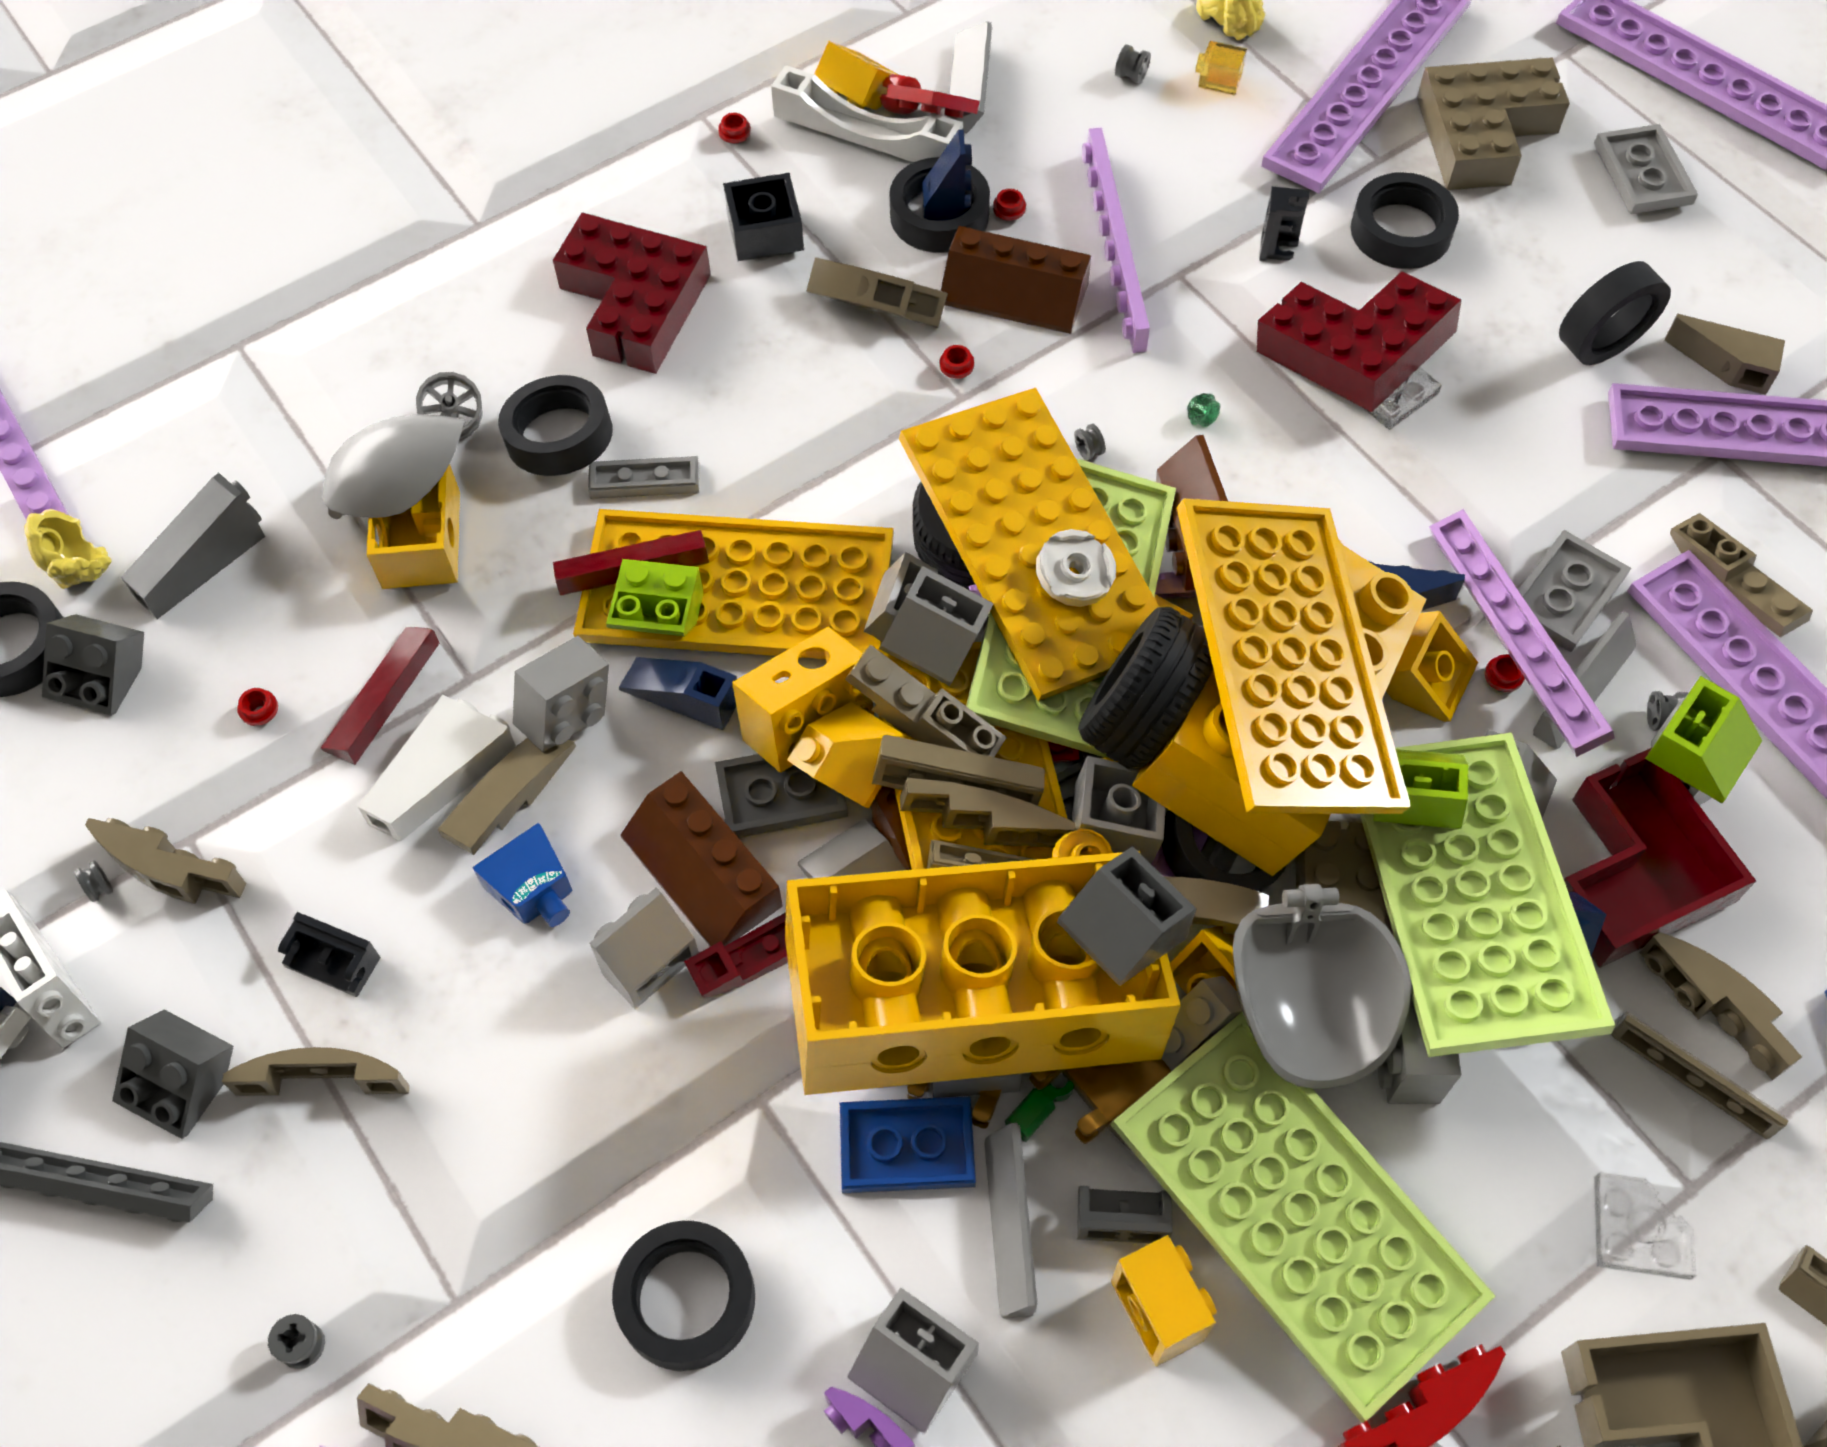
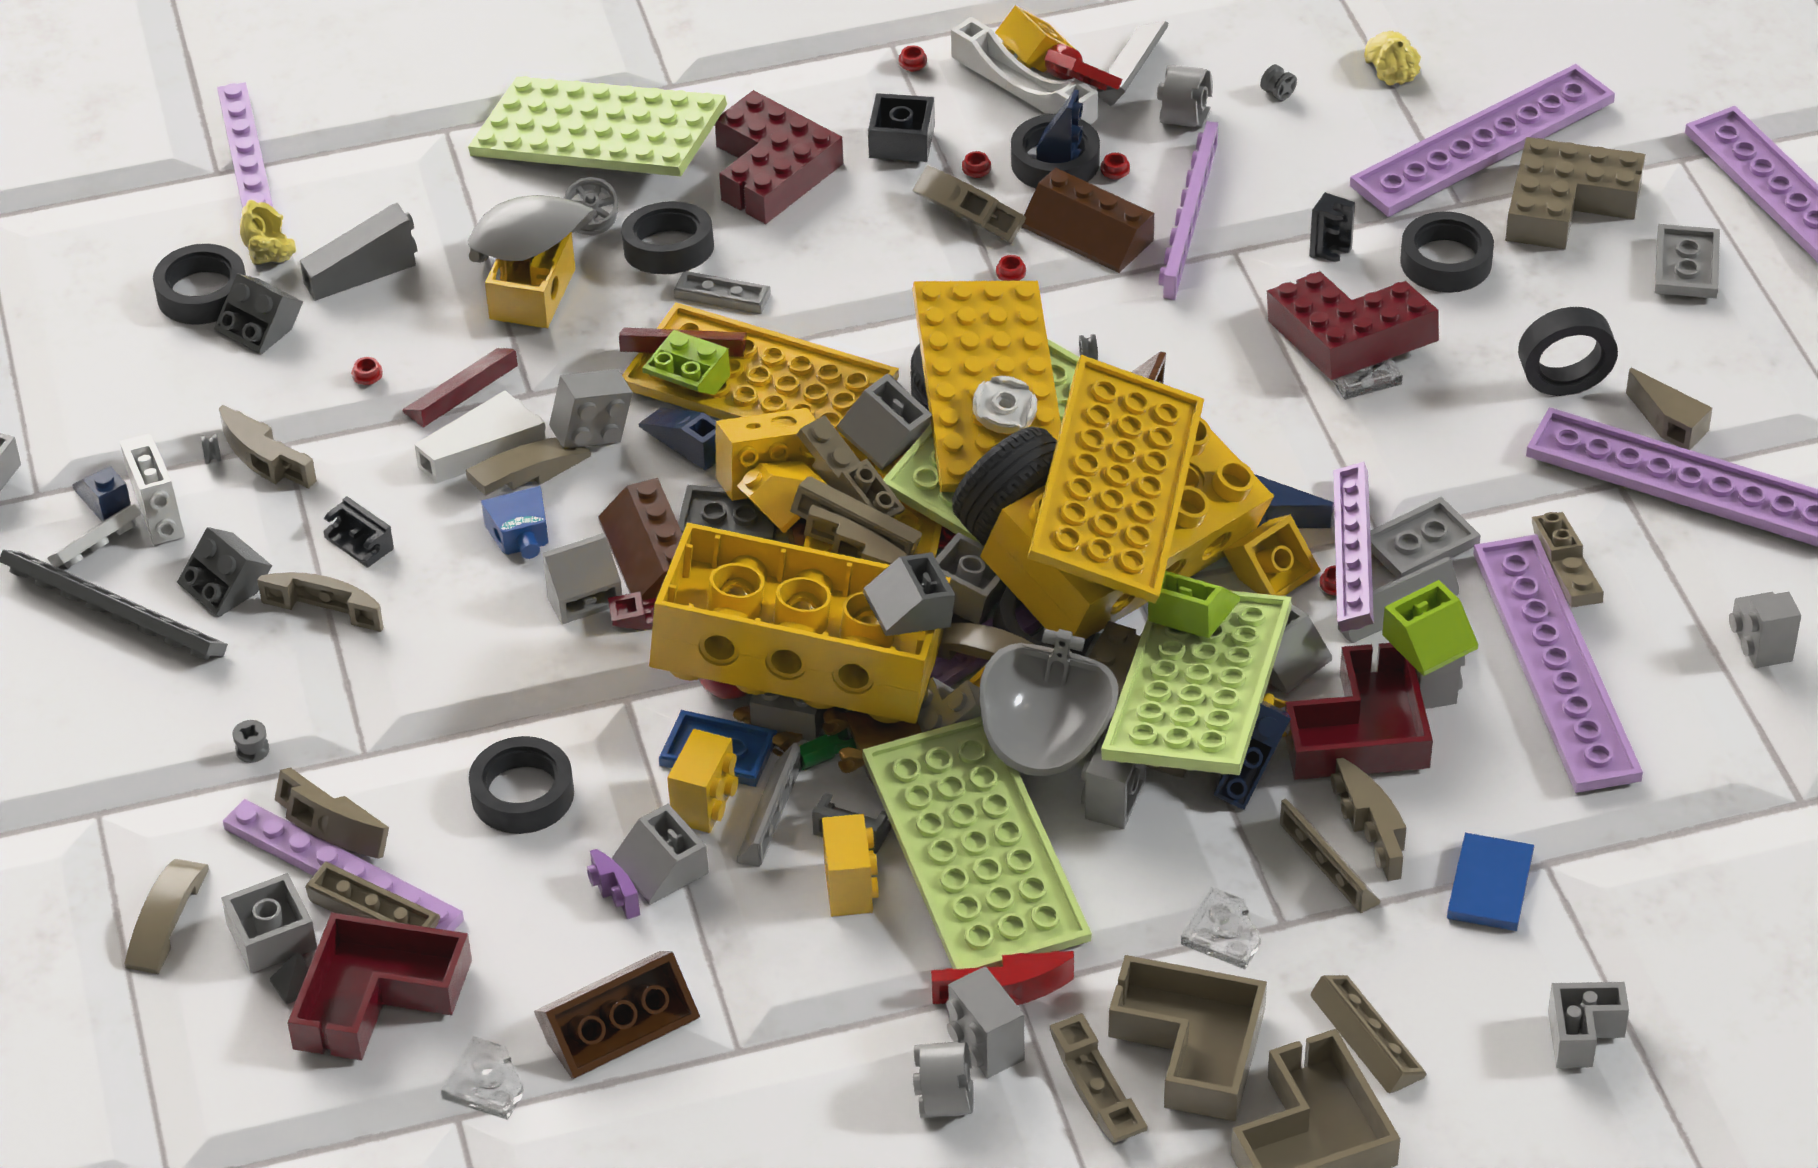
camera: 20 degrees right, 15 degrees down
clear green plate [1187,393,1220,427] -> none
clear yellow brick [1195,41,1247,95] -> none
none -> yellowish green plate [468,76,728,176]
none -> yellow brick [667,728,738,833]
none -> red plate [962,151,991,178]
none -> light grey brick [1157,65,1213,127]

